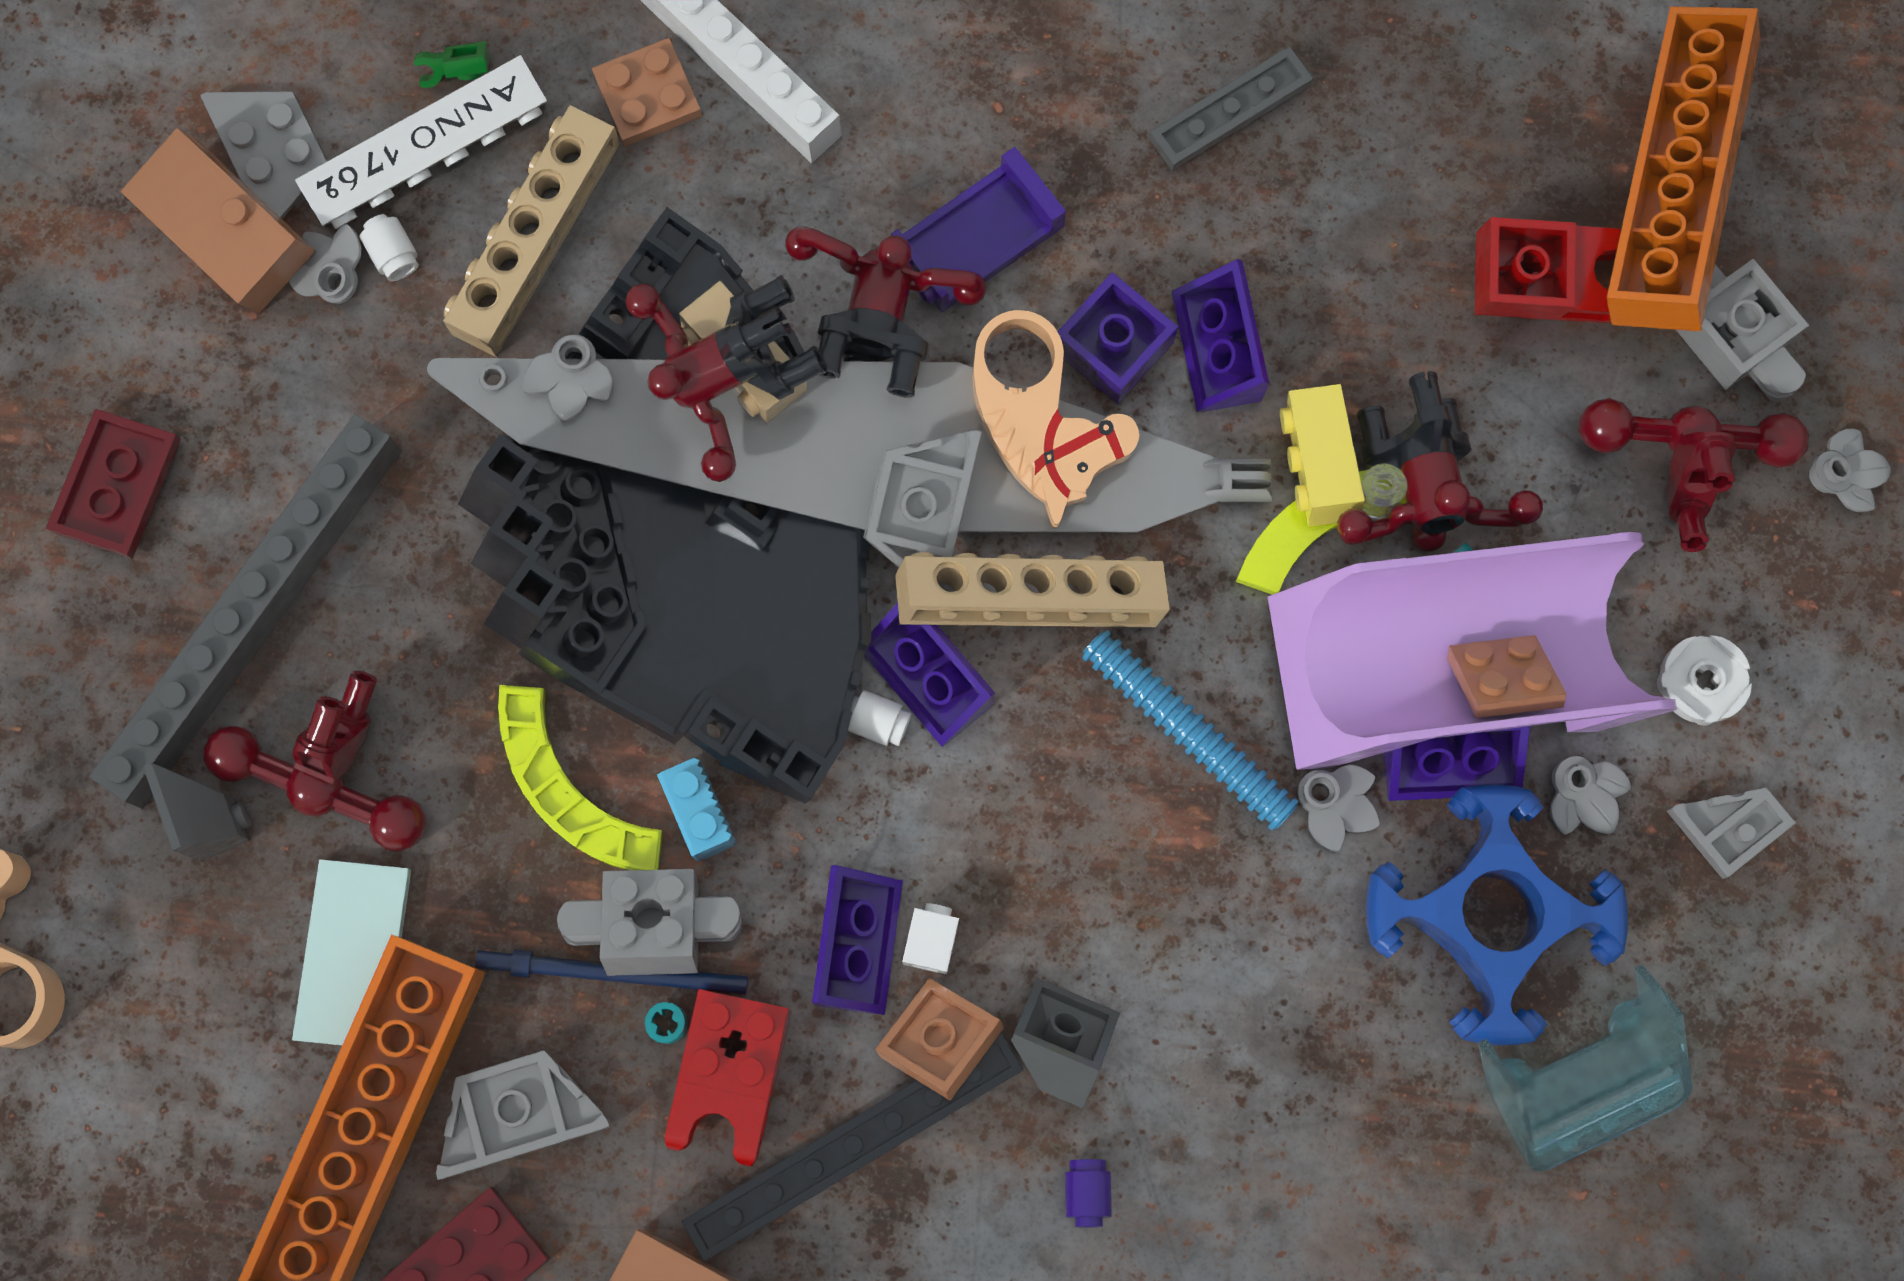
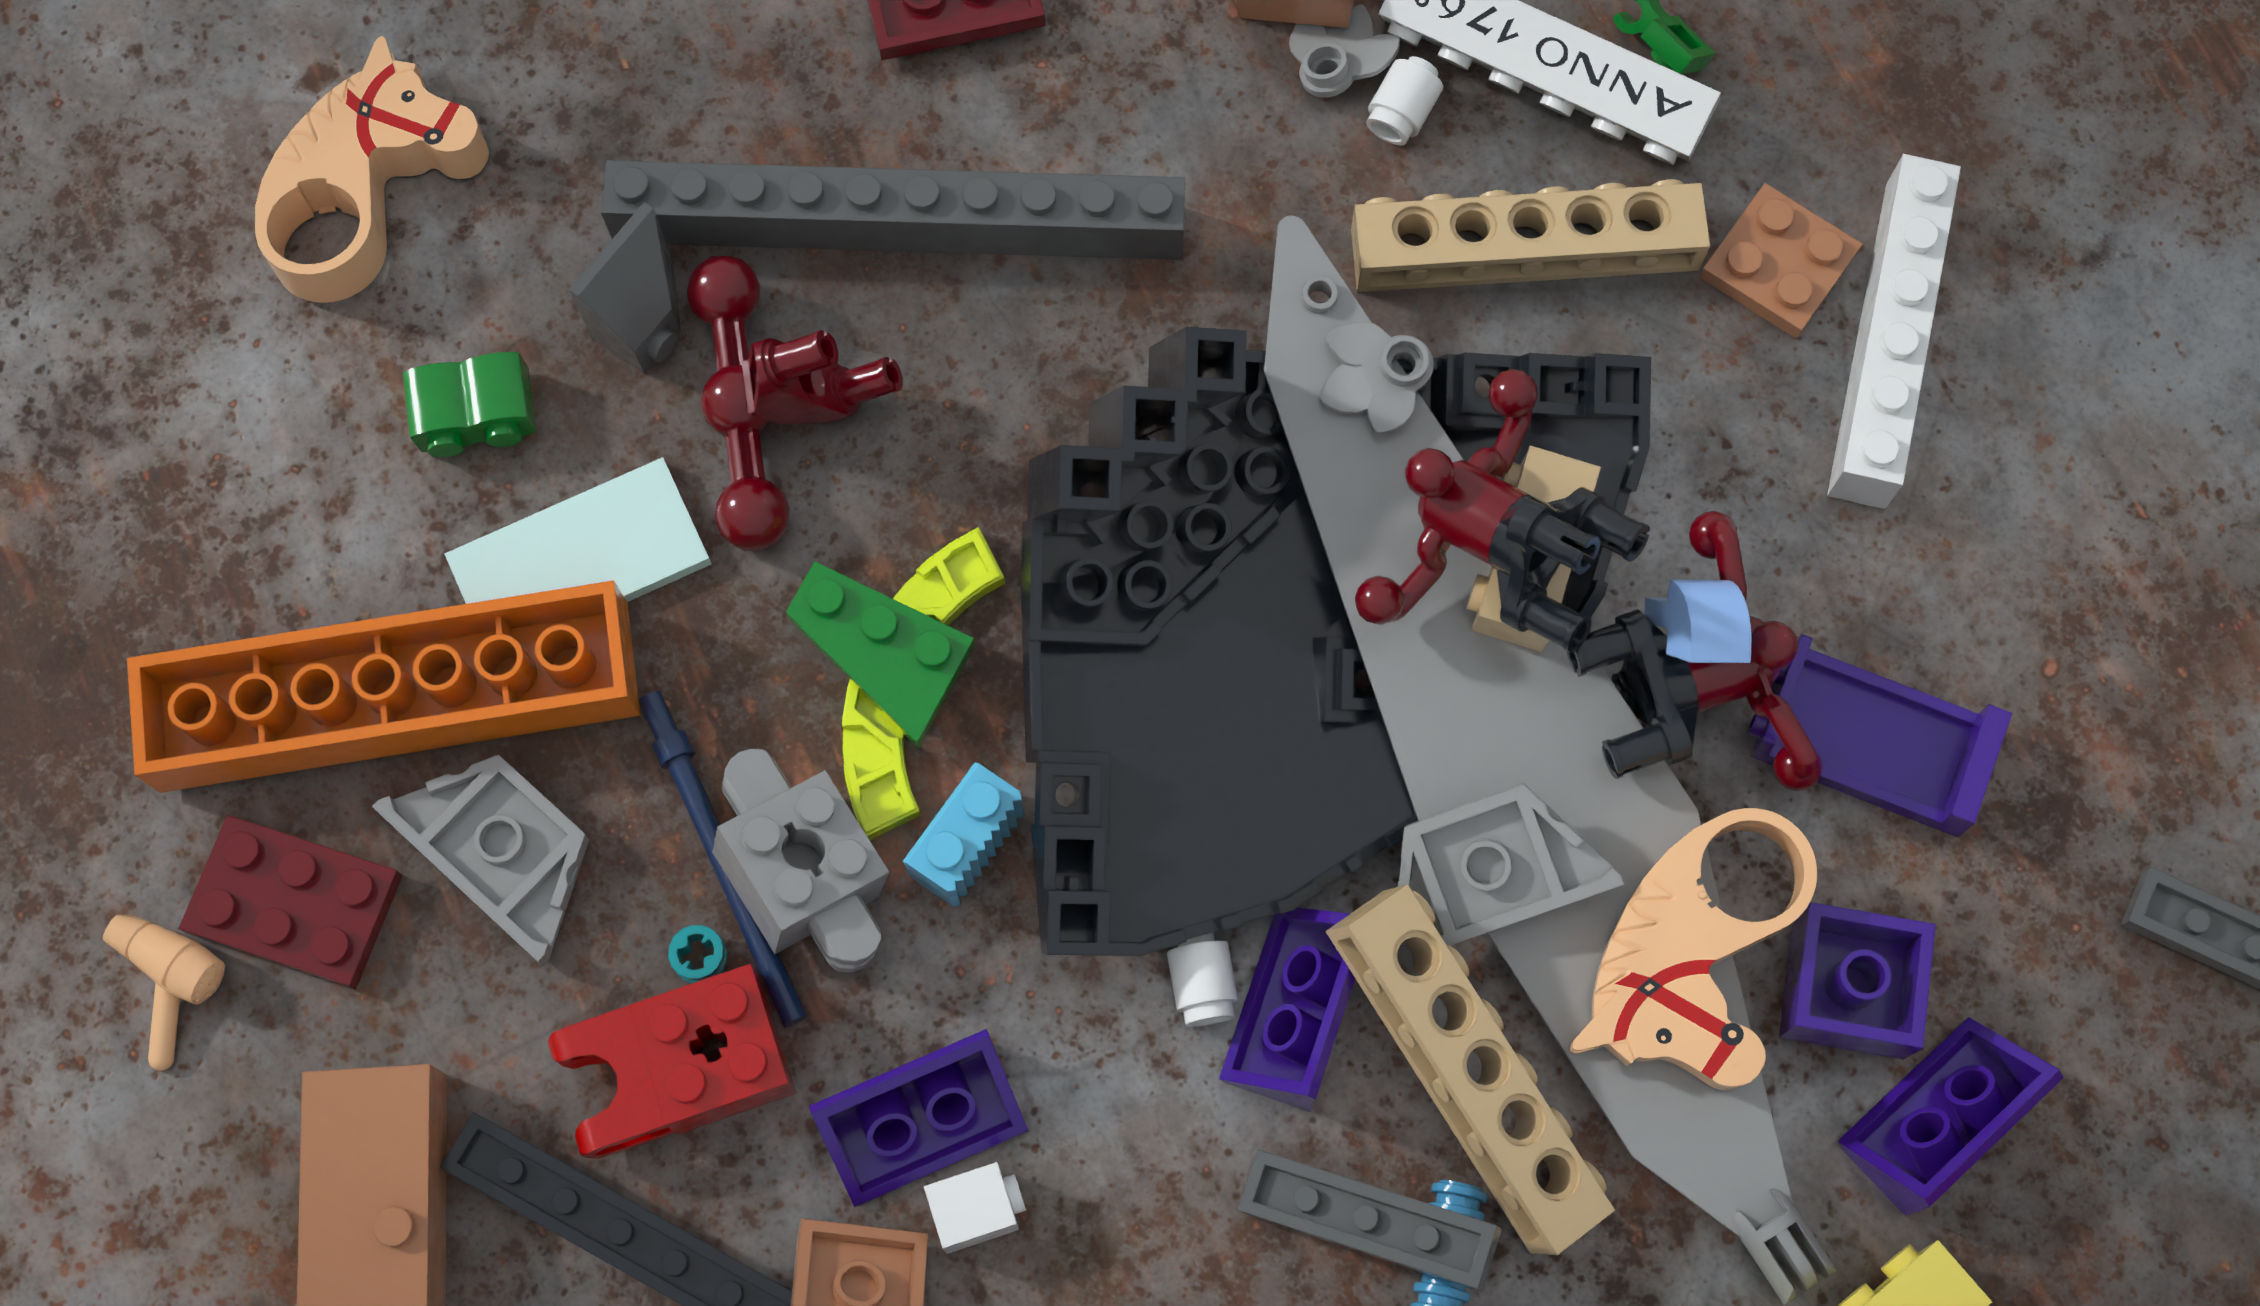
camera: 60 degrees right, 5 degrees down
none -> green brick [403,352,536,457]
none -> green wing [786,561,975,748]
none -> dark grey plate [1237,1149,1502,1292]
none -> light blue brick [1644,579,1751,663]

